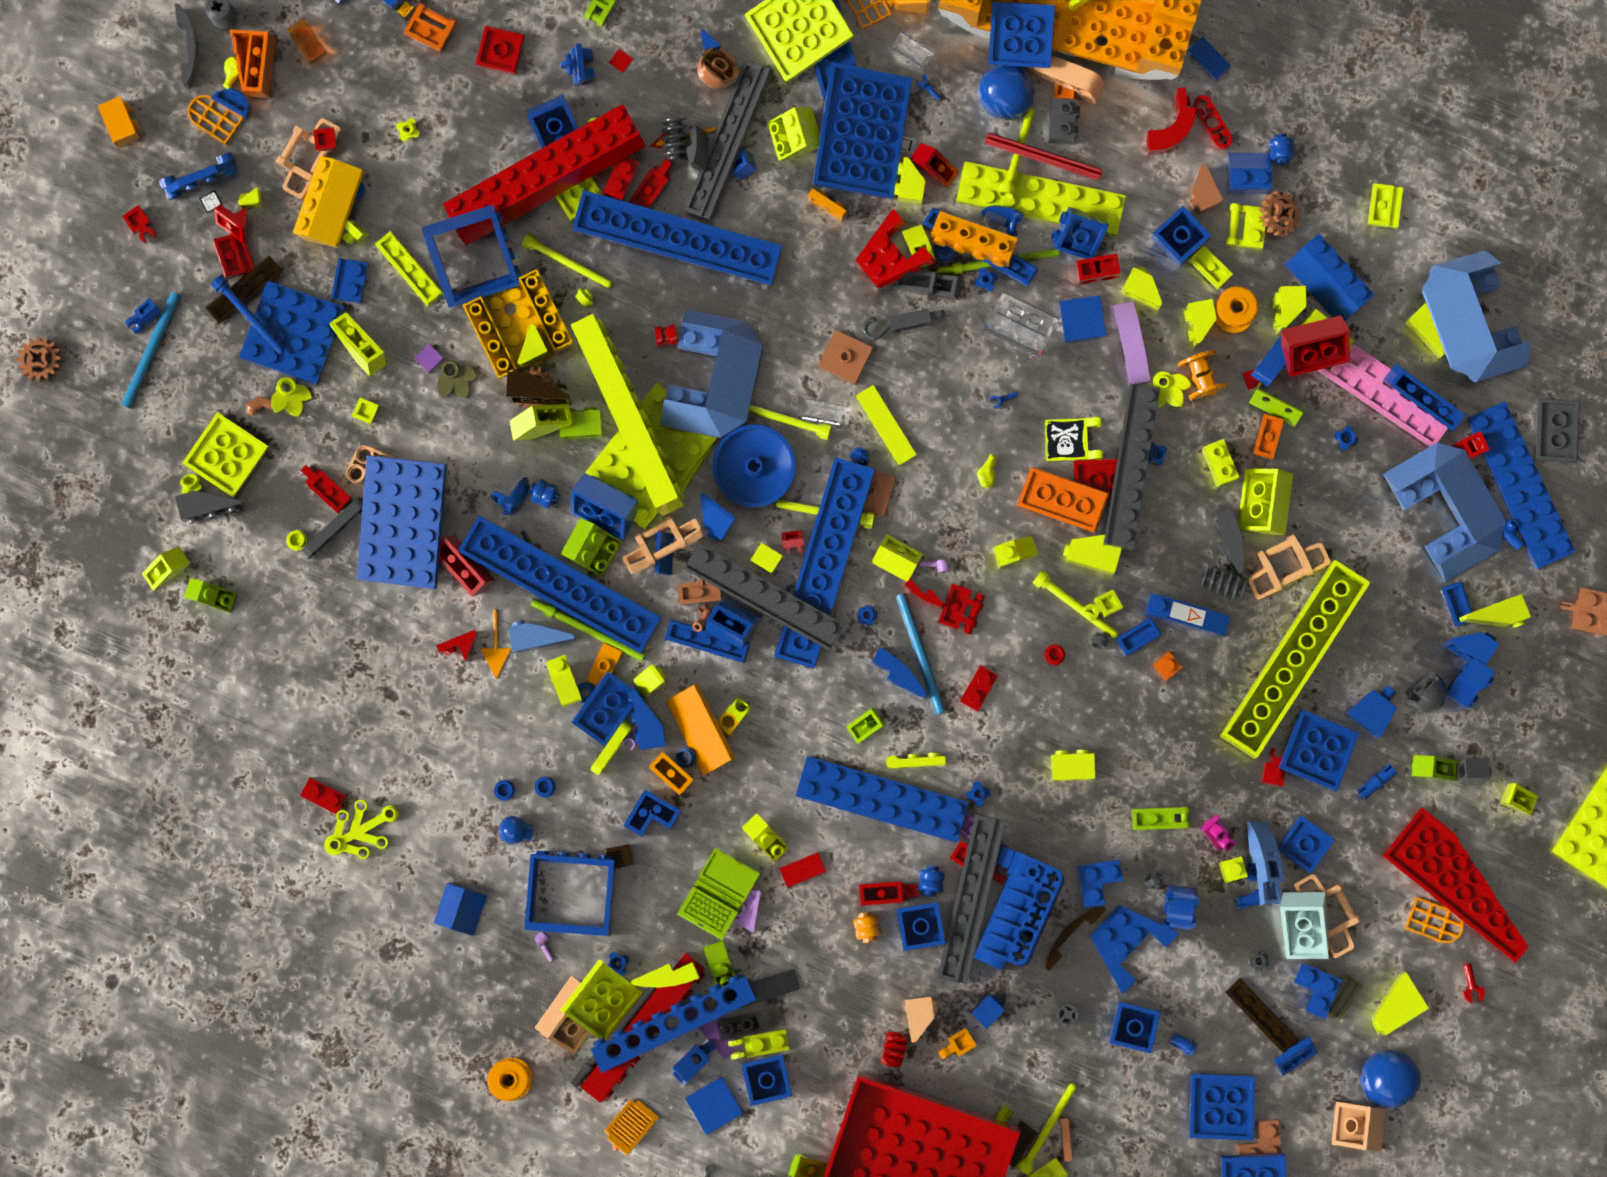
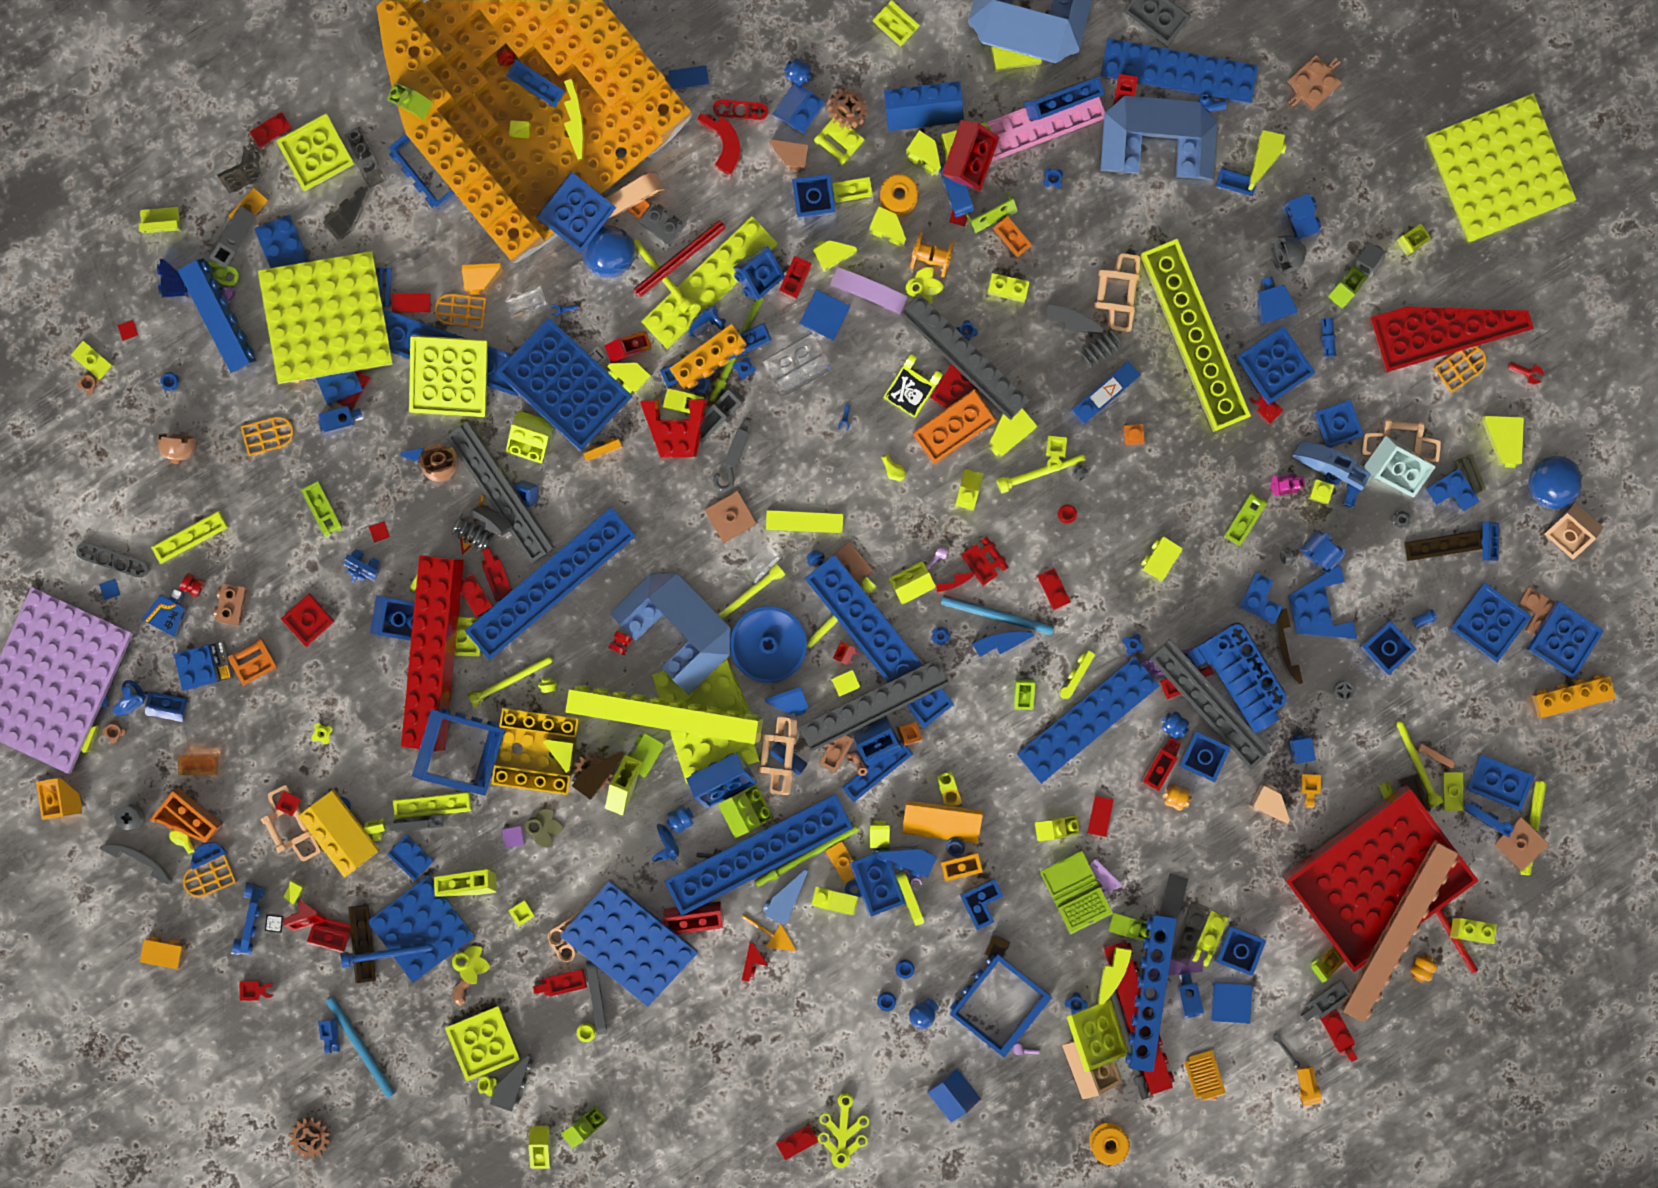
camera: 60 degrees left, 5 degrees up
red gear [881,1032,907,1068] -> none
blue tile [1116,617,1162,656] -> none
neon yellow slope [1238,469,1293,535] -> none
blue slope [1443,632,1499,665] -> none
none -> dark grey hinge [389,815,444,833]
none -> orange plate [897,722,923,746]

